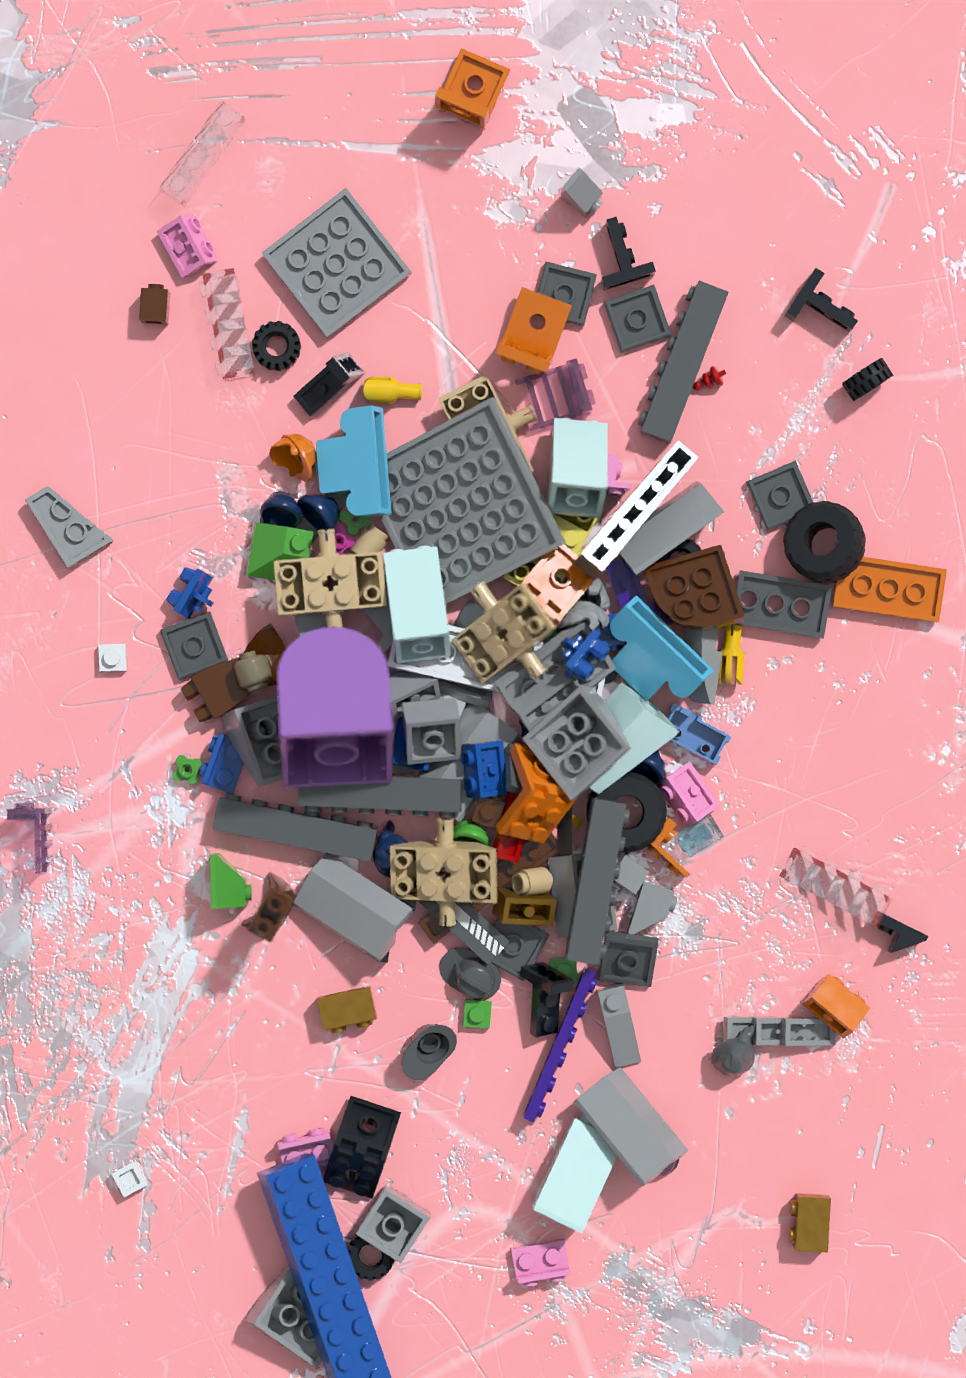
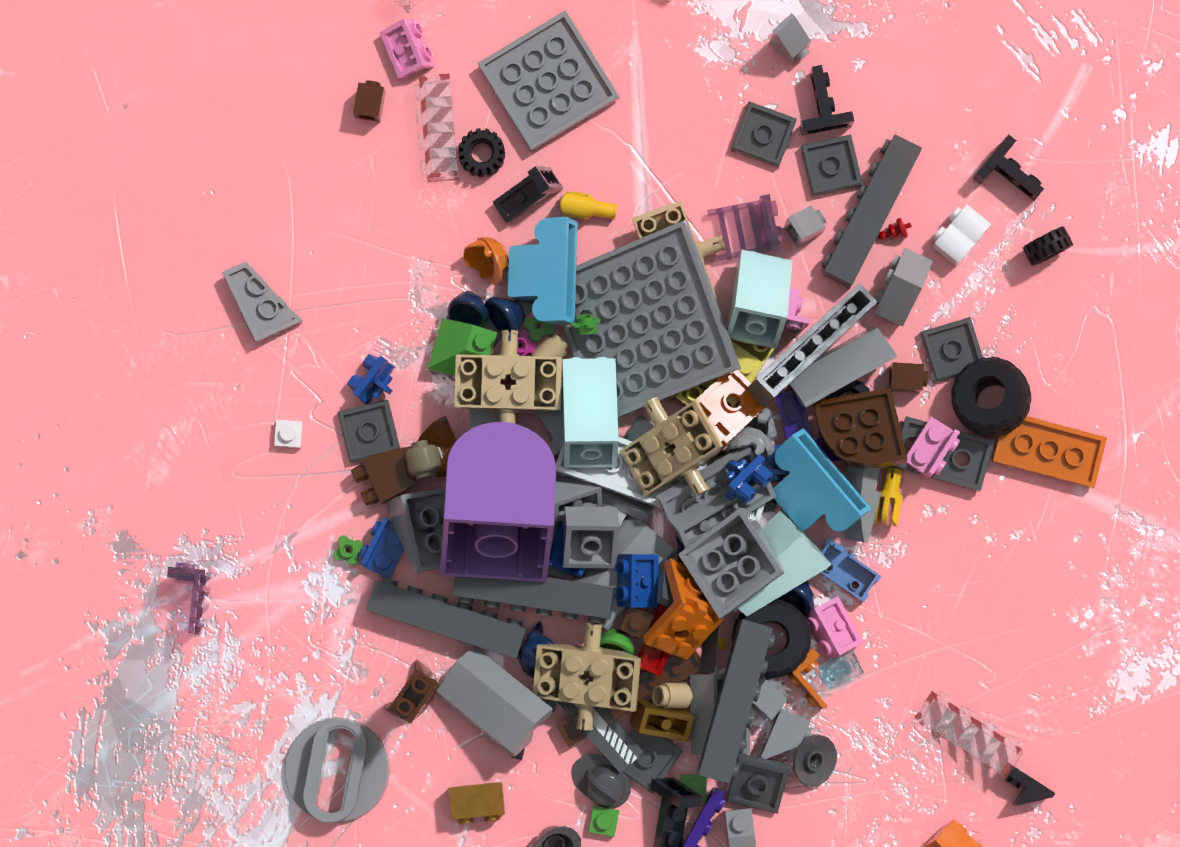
camera: 10 degrees right, 5 degrees down
bright green slope [210,853,252,909] -> none
orange bracket [496,286,572,374] -> none
none -> light grey piece [285,717,390,823]
none -> bright green plate [571,314,601,335]
none -> light grey slope [784,205,826,248]
none -> dark grey dish [793,734,837,787]
none -> light grey brick [874,248,933,327]
none -> reddish brown brick [889,362,928,393]
none -> bright pink bracket [907,416,960,478]
none -> white brick [933,205,991,267]

